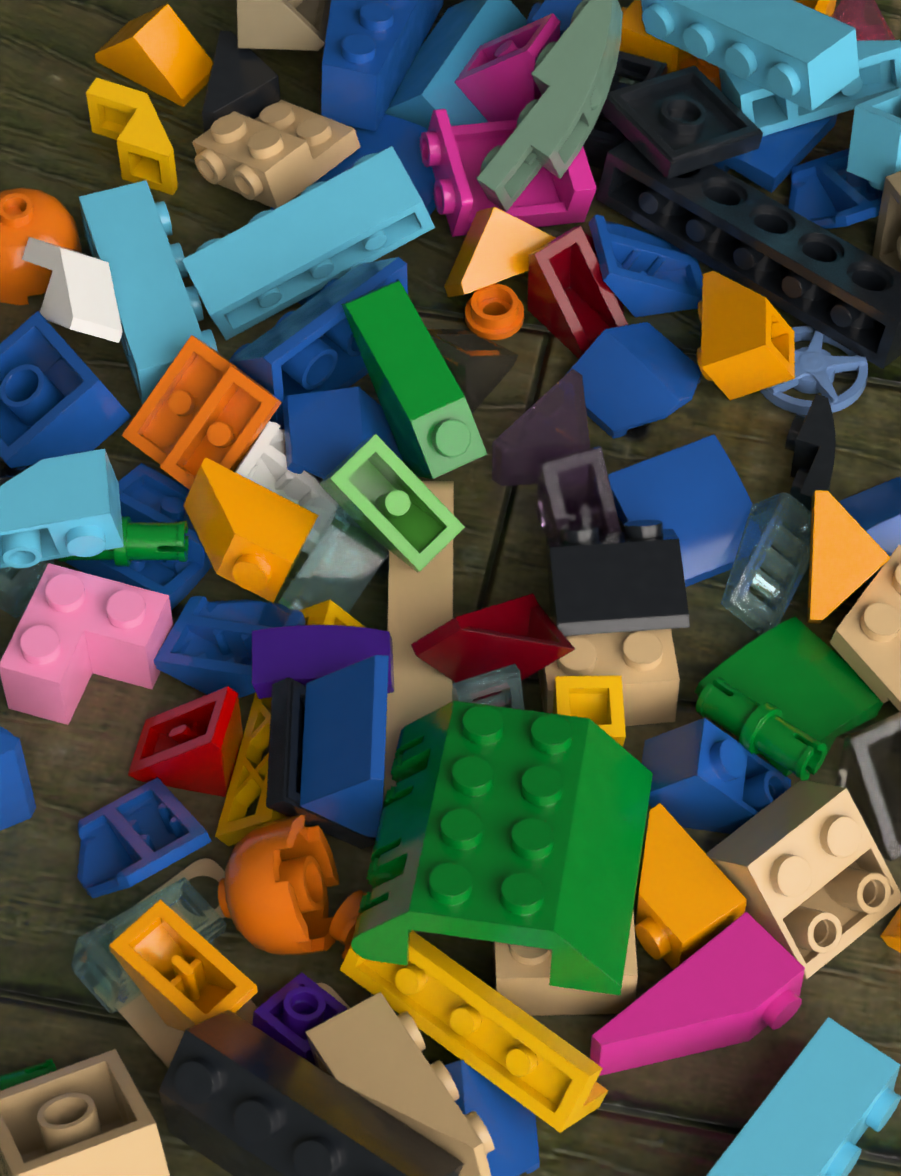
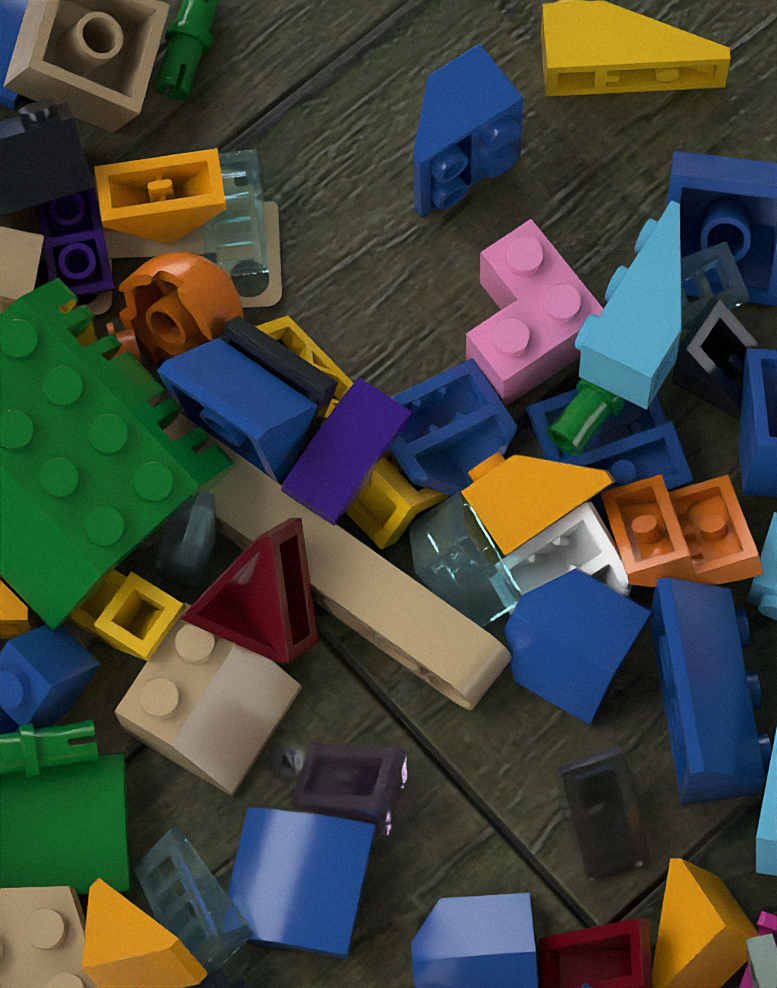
camera: 130 degrees right, 15 degrees up
blue slope [77,777,212,898] -> none
red slope [128,686,243,797] -> none
bright green slope [319,434,465,572] -> none
green slope [341,281,487,479] -> none
orange plate [465,284,524,340] -> none
clear purple slope [492,369,590,486] -> none
black slope [546,520,690,636] -> none

